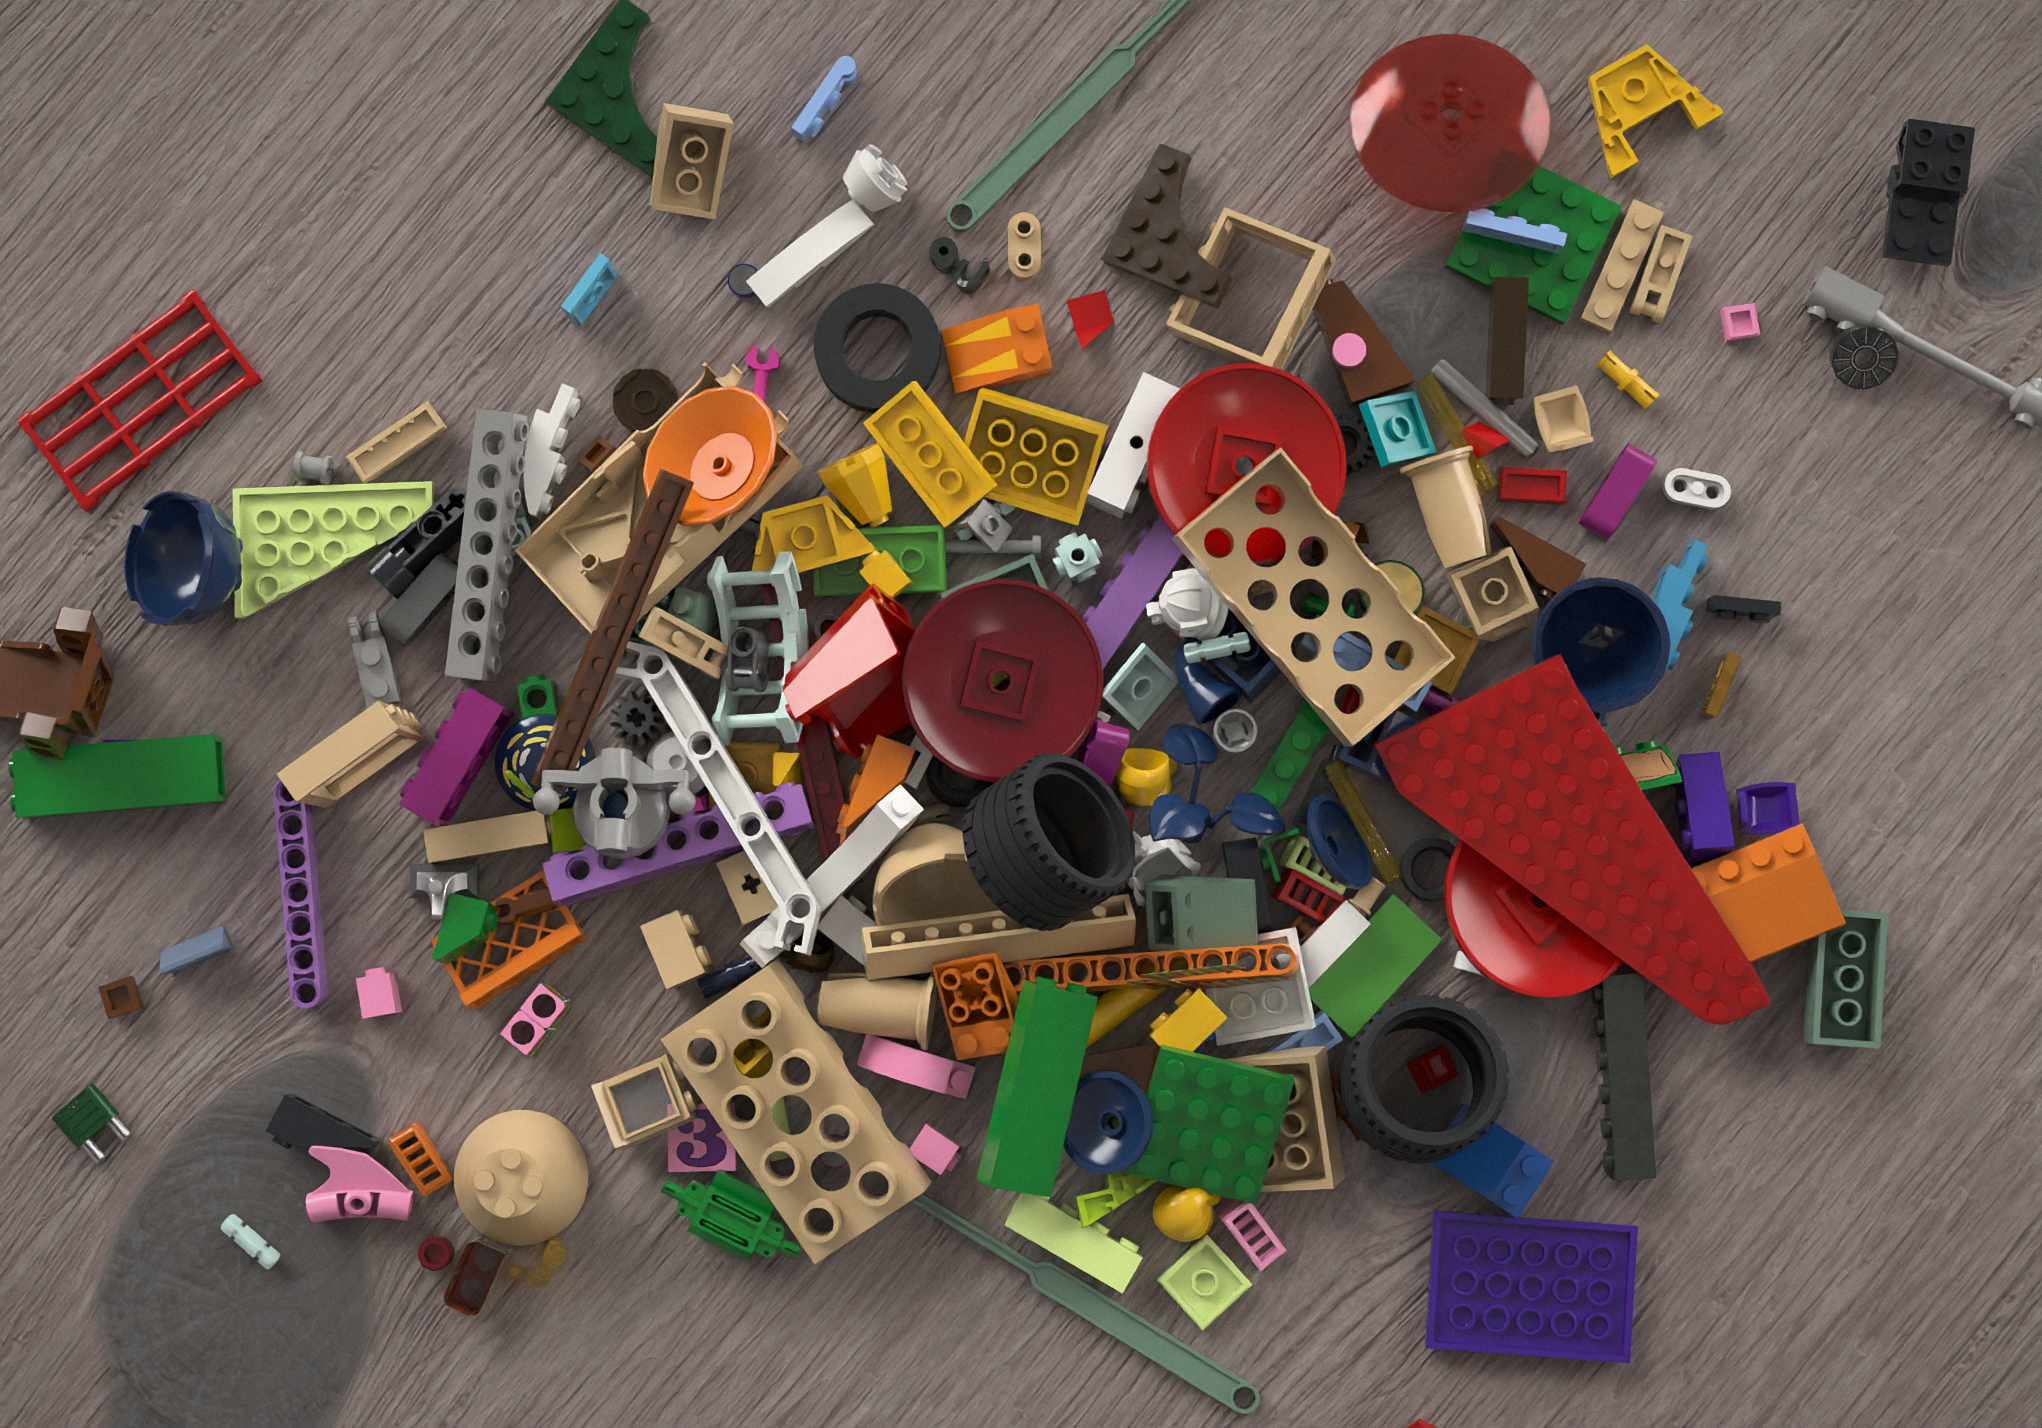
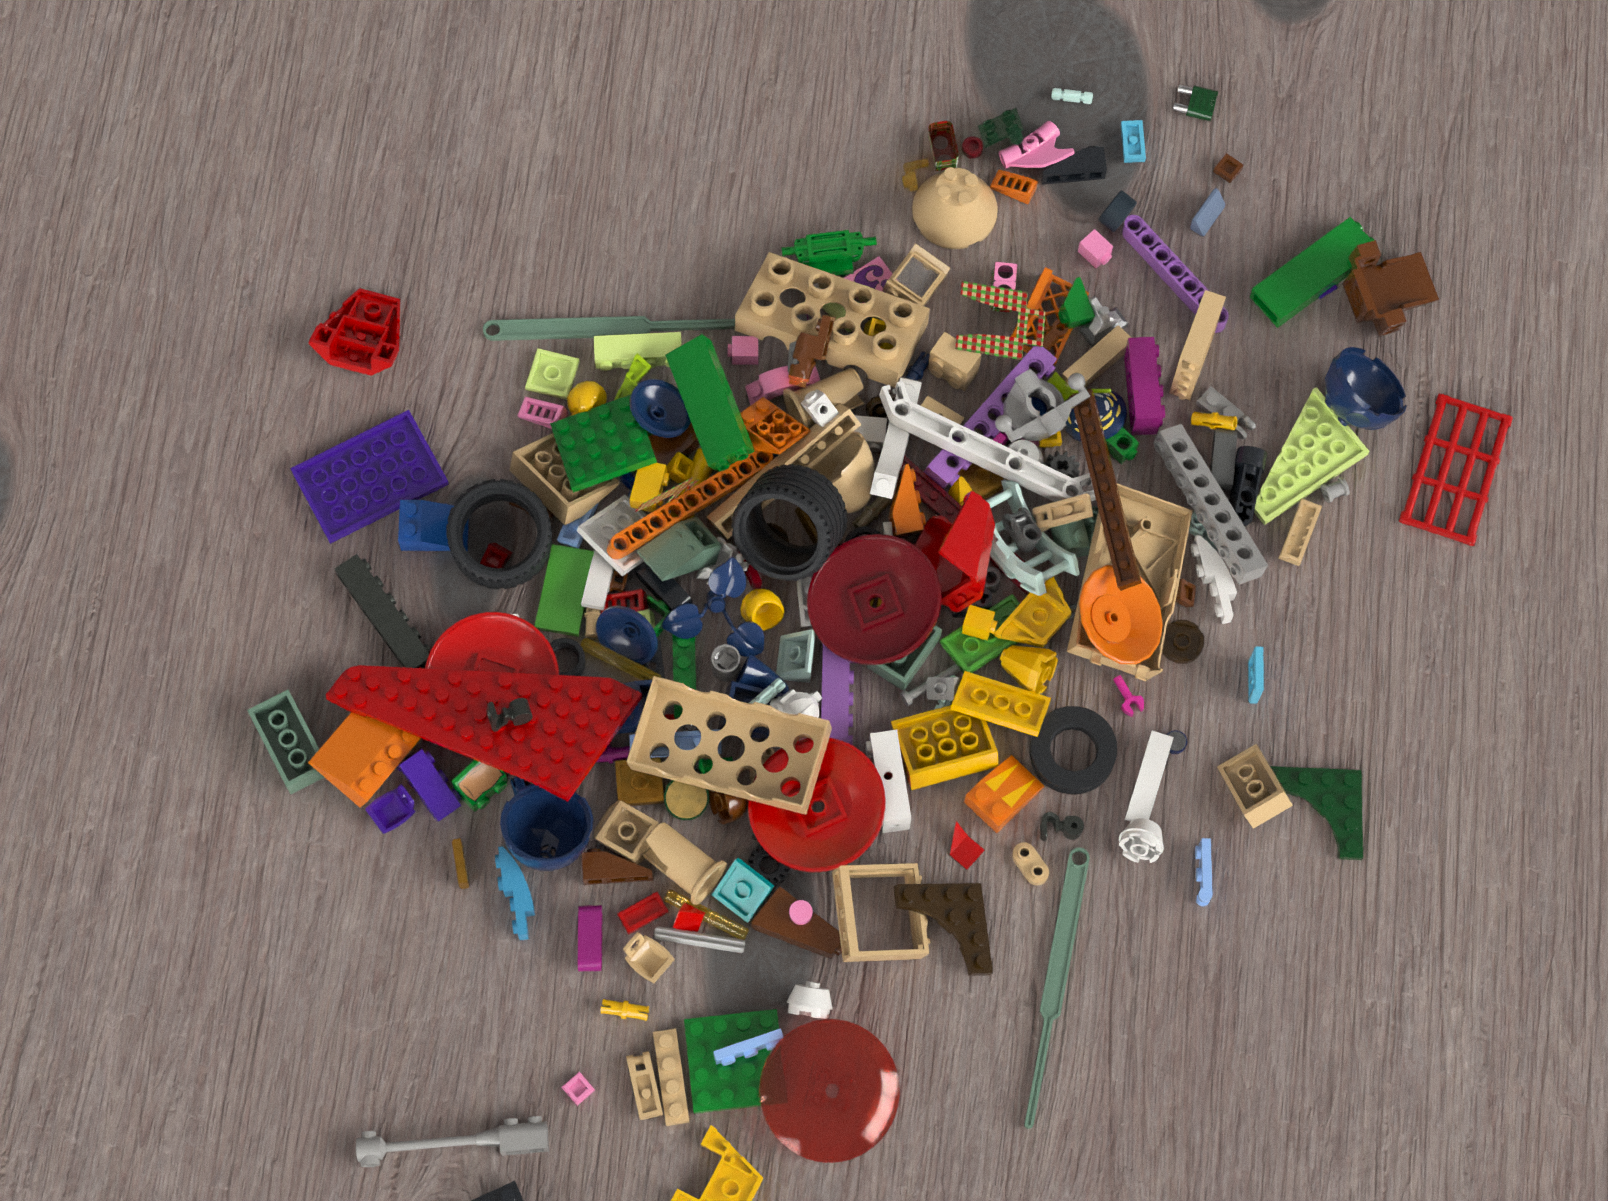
camera: 145 degrees right, 15 degrees down
light aqua brick [1052,532,1103,583] -> none
magenta beam [1077,720,1129,787] -> none
dark brown brick [1485,277,1529,405] -> none
white plate [1662,468,1731,510] -> none
black plate [1706,595,1781,623] -> none
tile [1829,324,1899,389] -> none
none -> pearl dark grey leg [486,698,533,731]
none -> yellow slope [666,452,695,483]
none -> white cone [787,981,833,1019]
none -> reddish brown plate [788,315,835,387]
none -> white brick [801,389,839,427]
none -> piece [955,281,1045,360]
none -> clear green hinge [978,108,1024,148]
none -> black wheel [1098,190,1137,232]
none -> medium azure plate [1120,120,1146,163]
none -> yellow pin [1191,411,1237,430]

